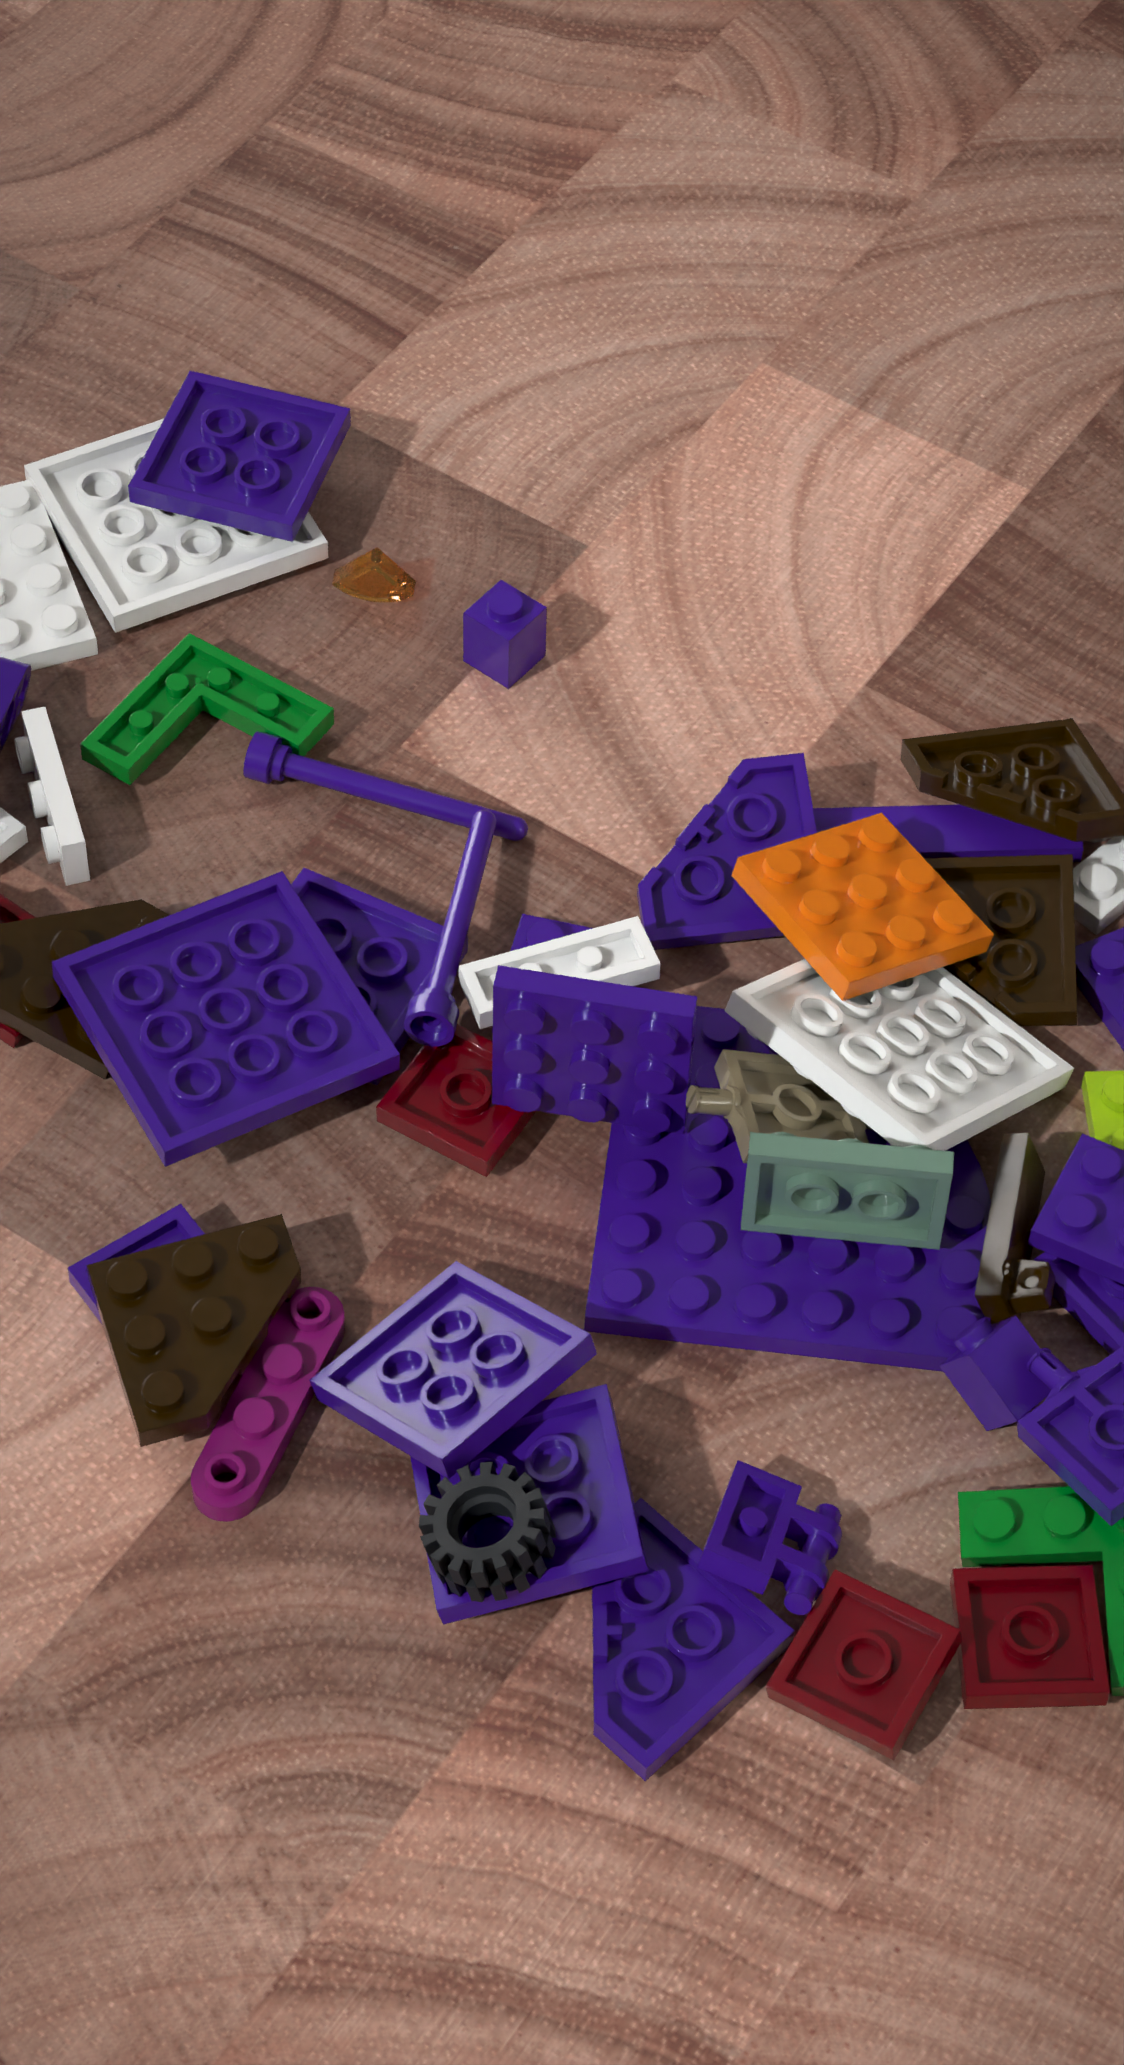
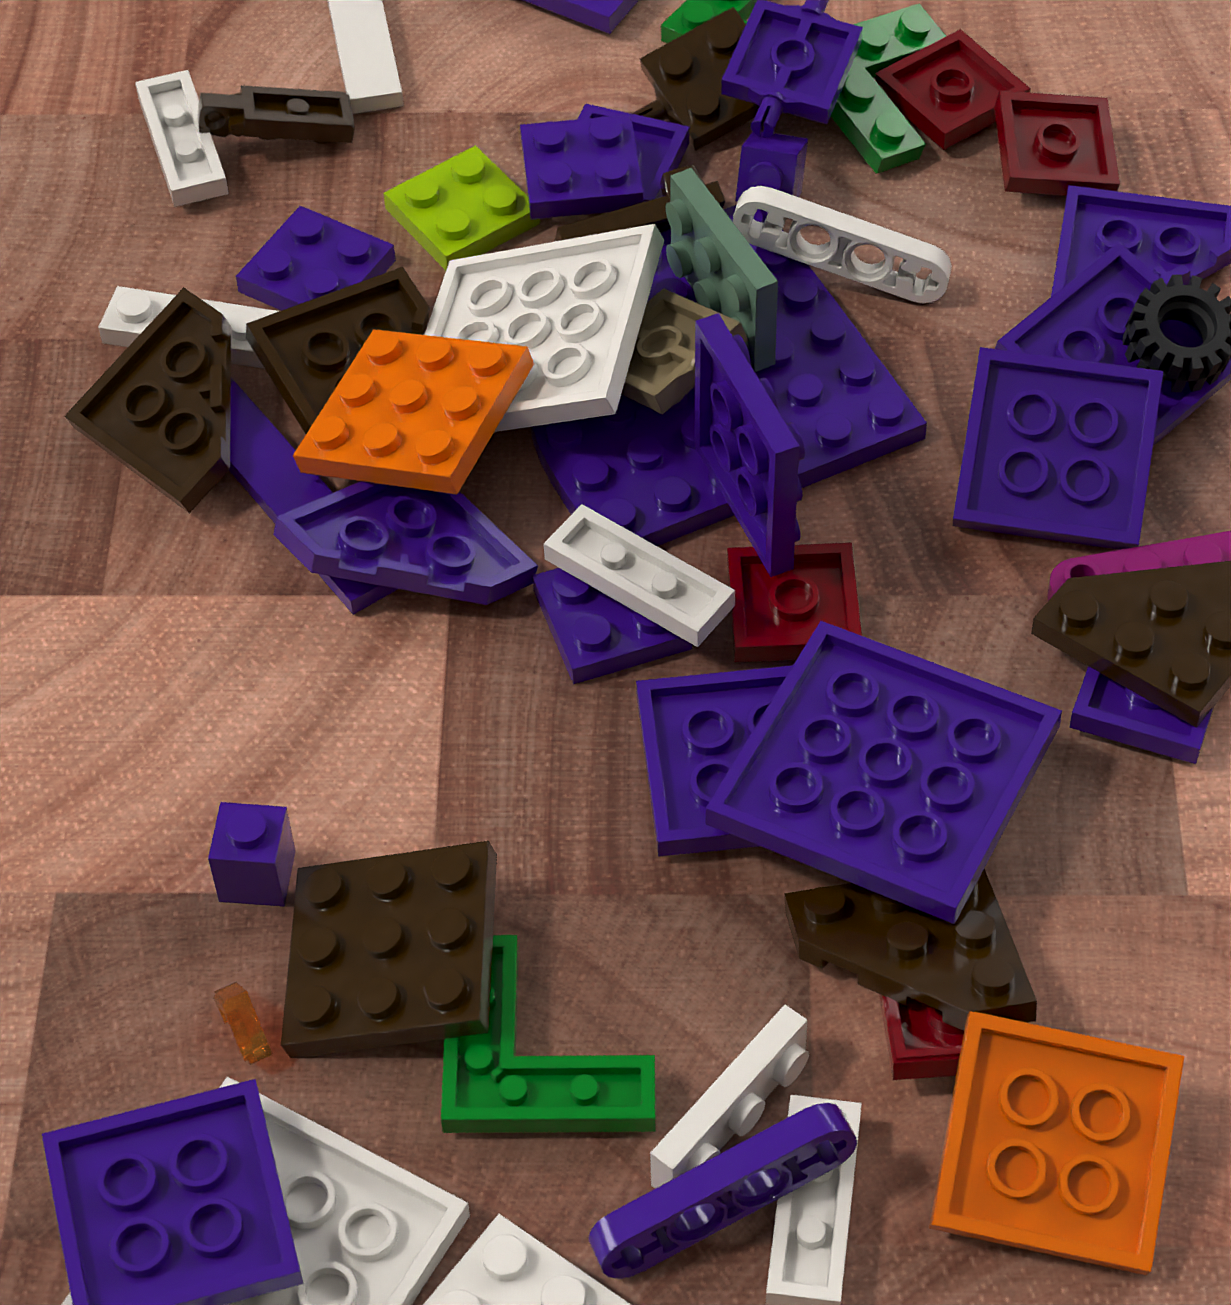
camera: 120 degrees left, 0 degrees up
dark purple piece [243,731,528,841] -> none
dark purple piece [404,810,496,1046] -> none
dark purple plate [697,1460,842,1615] -> none
none -> dark brown plate [281,841,497,1058]
none -> white beam [733,186,952,303]

